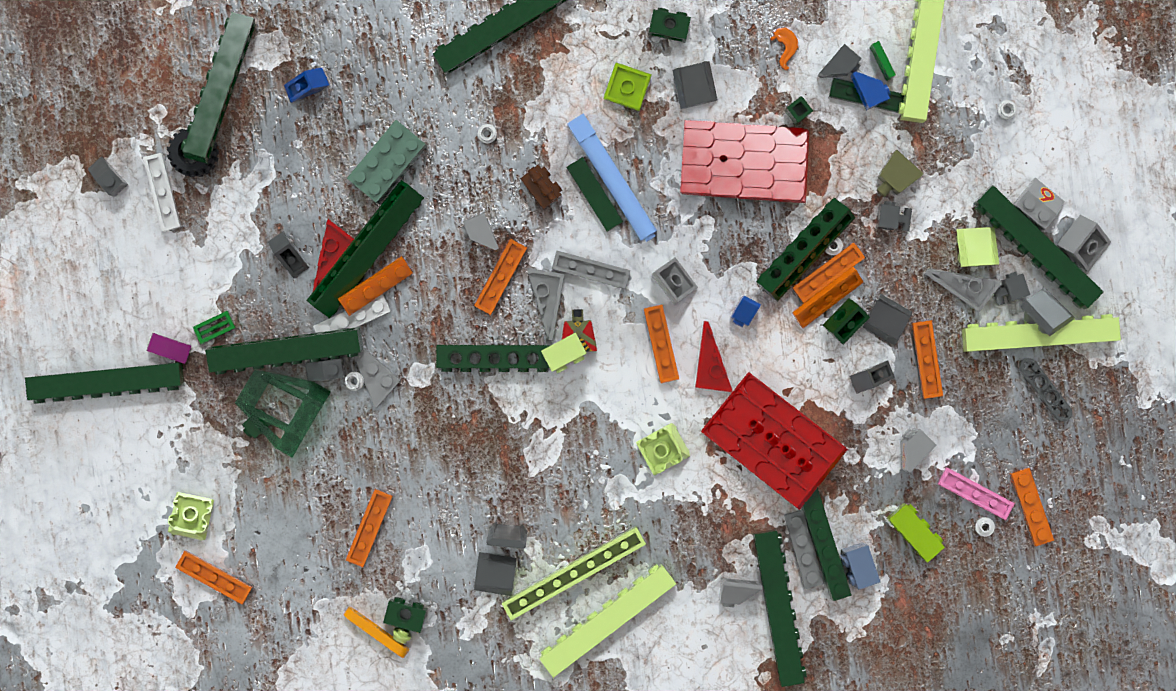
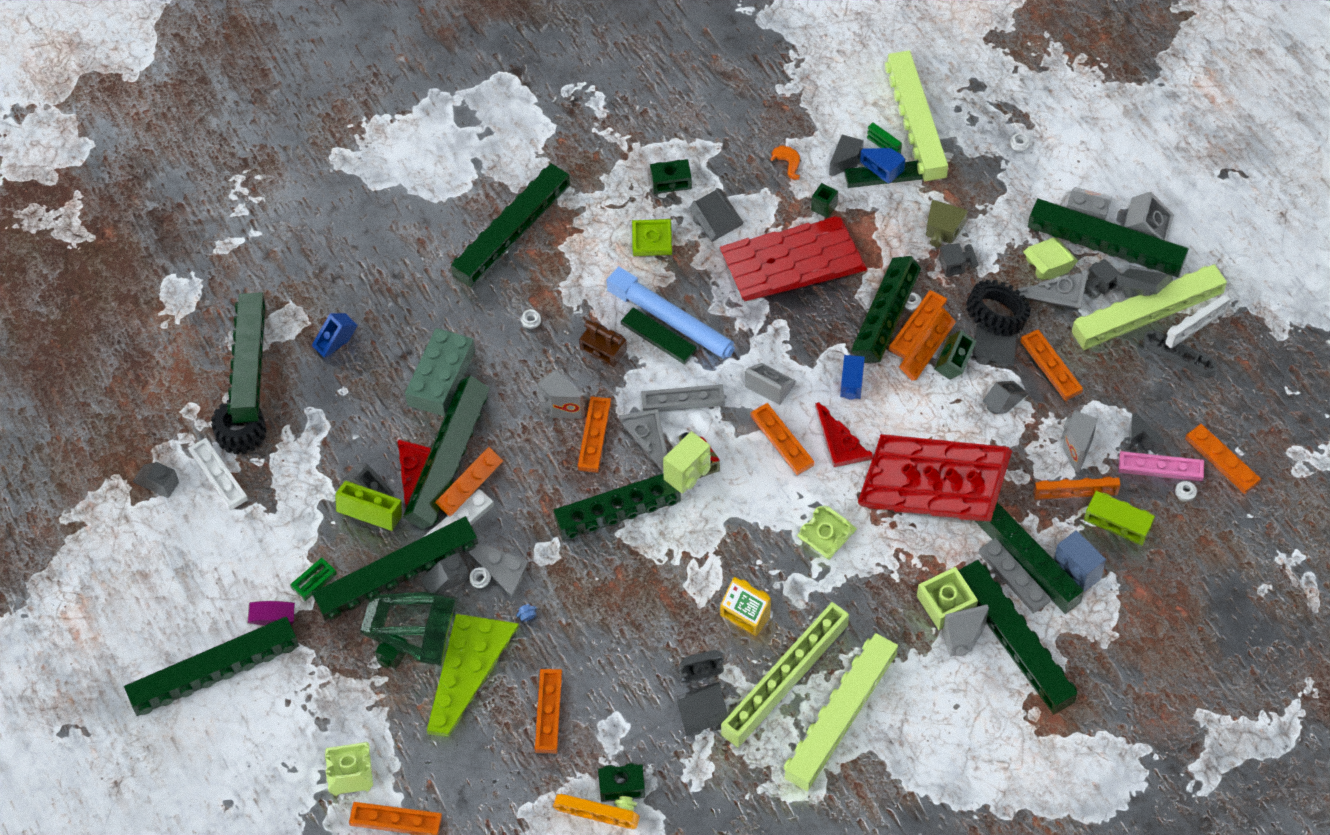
camera: 15 degrees left, 30 degrees down
none -> lime brick [335,481,402,531]
none -> lime wing [427,614,520,737]
none -> medium blue plate [516,604,537,622]
none -> slope [720,576,771,637]
none -> yellowish green brick [917,567,978,630]
none -> black tyre [966,279,1031,336]
none -> orange plate [1033,477,1120,500]
none -> dark grey slope [1129,412,1164,455]
none -> white plate [1165,294,1230,348]

